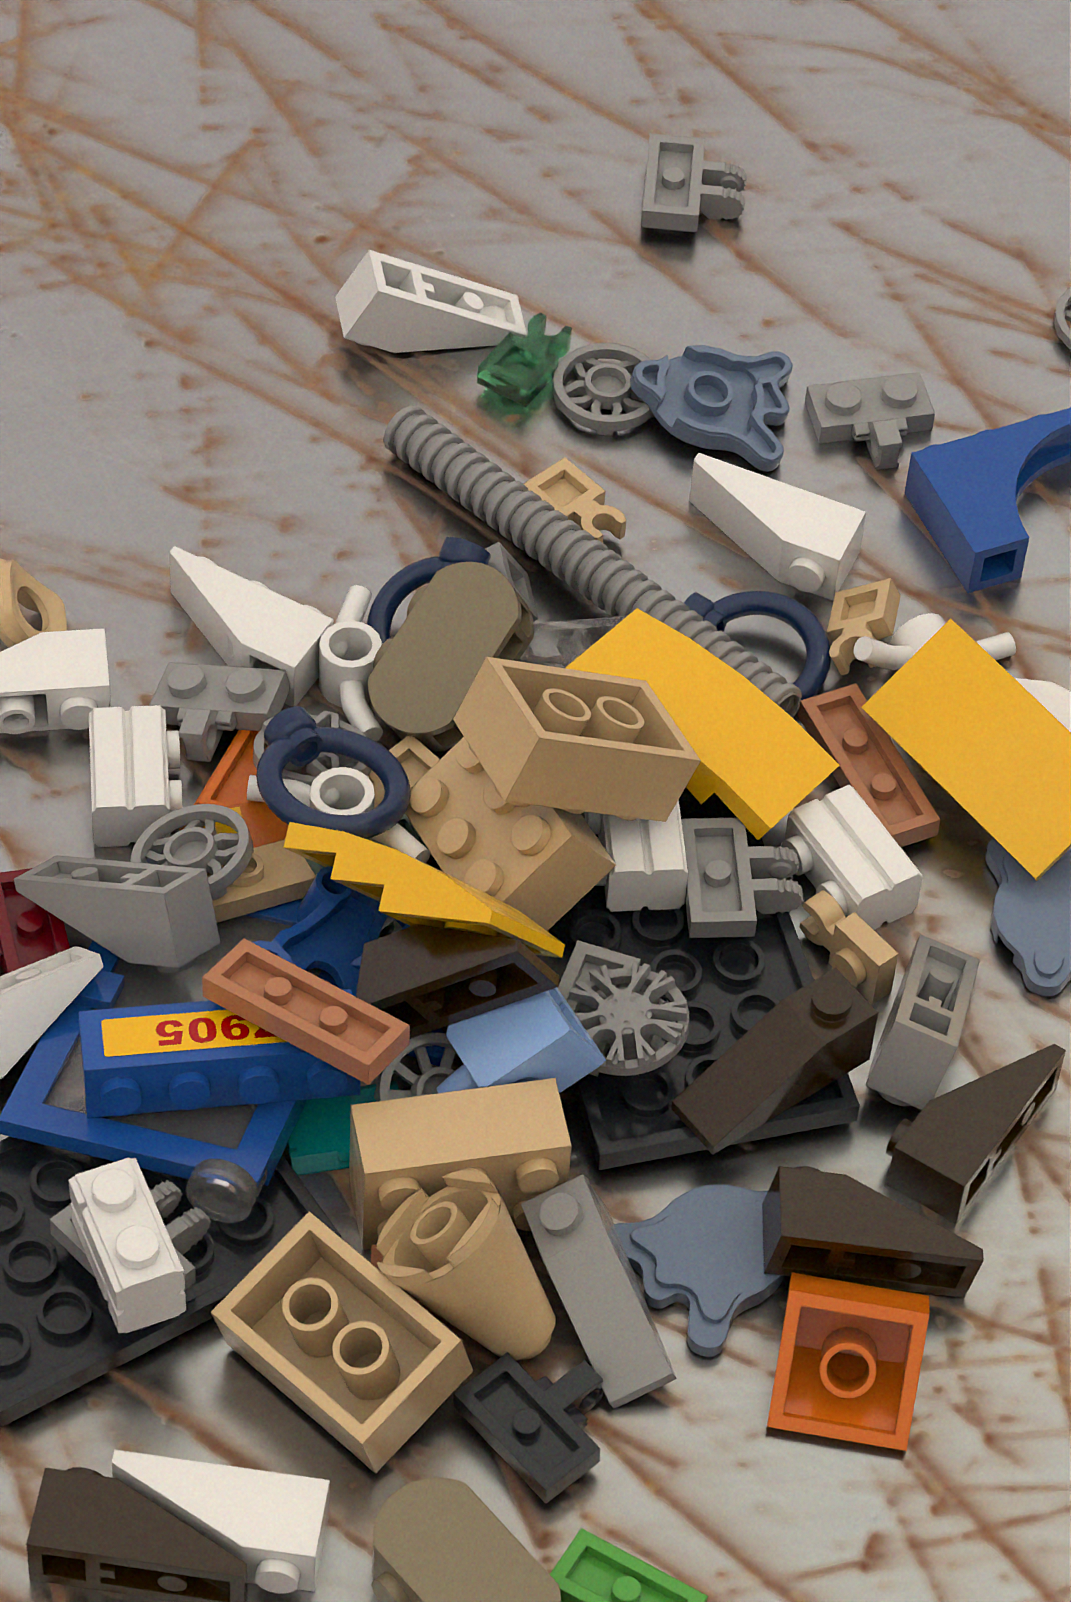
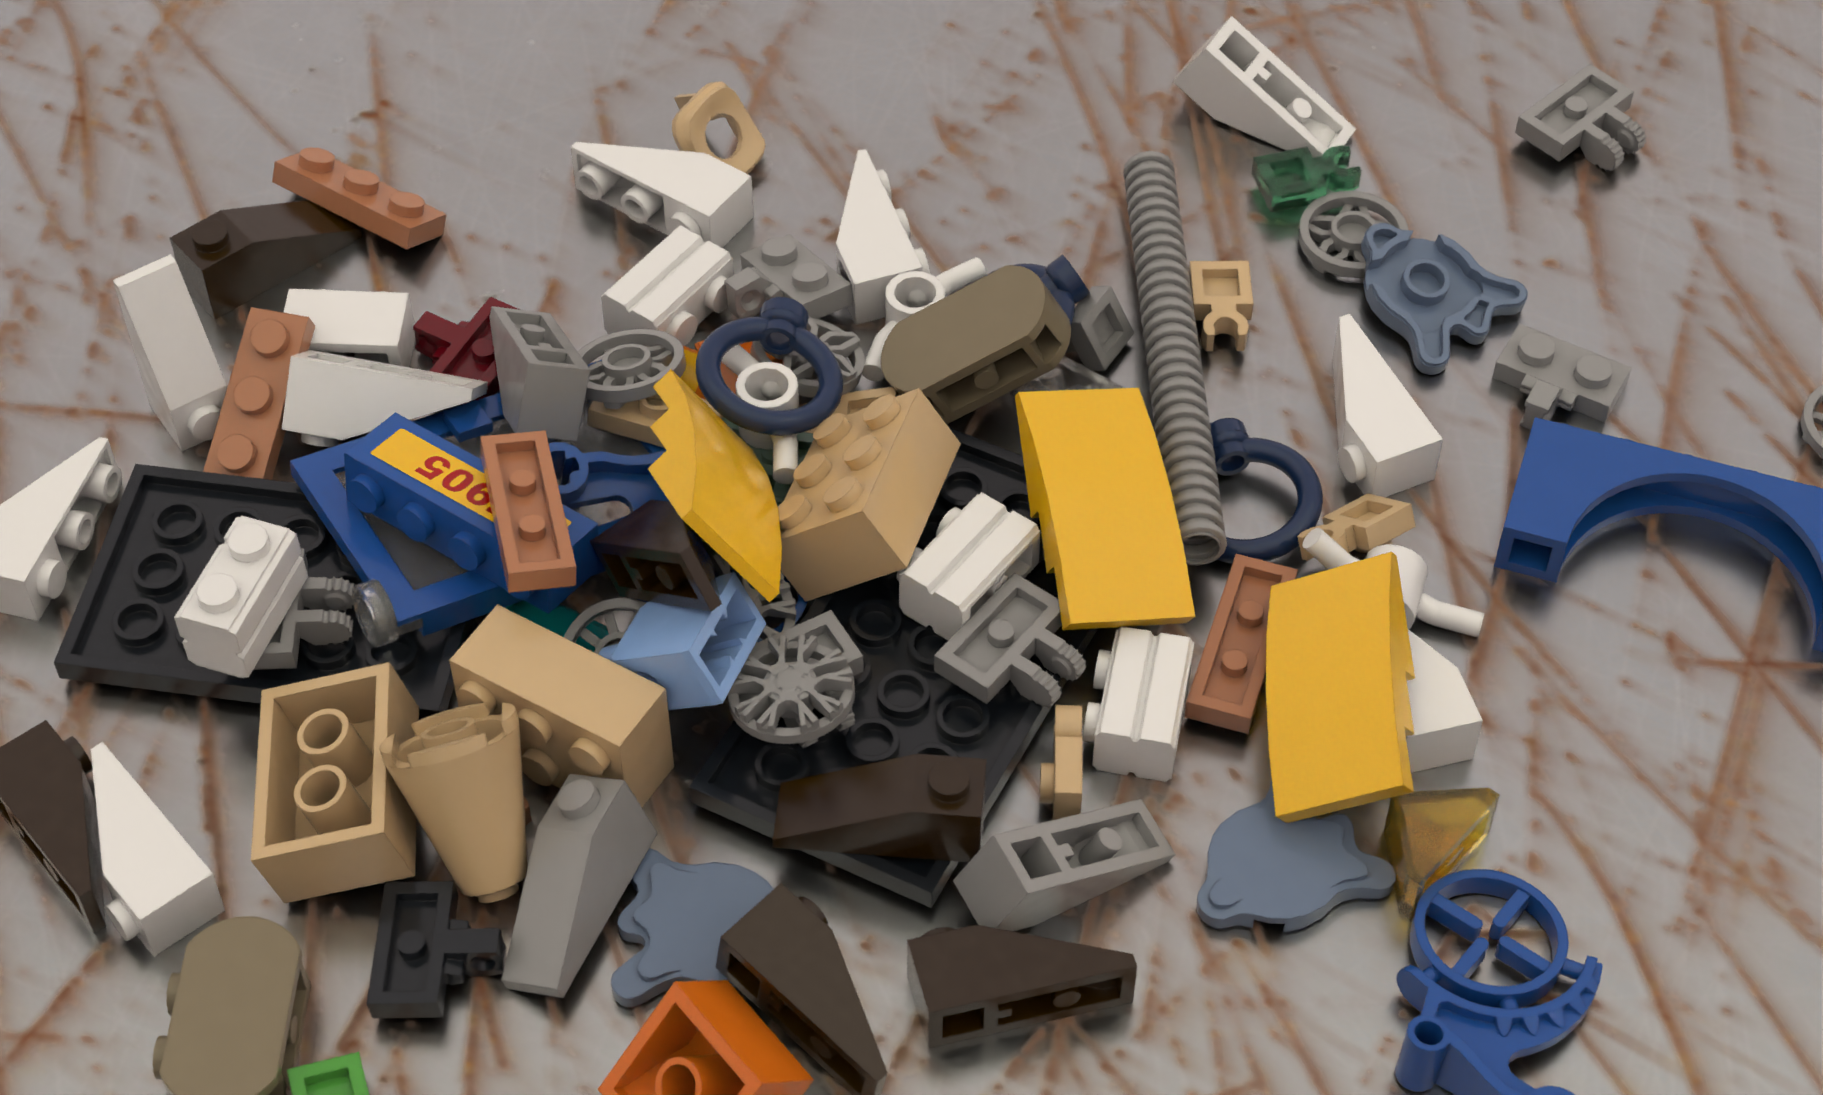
camera: 45 degrees right, 0 degrees up
tan brick [453,657,701,822] -> none

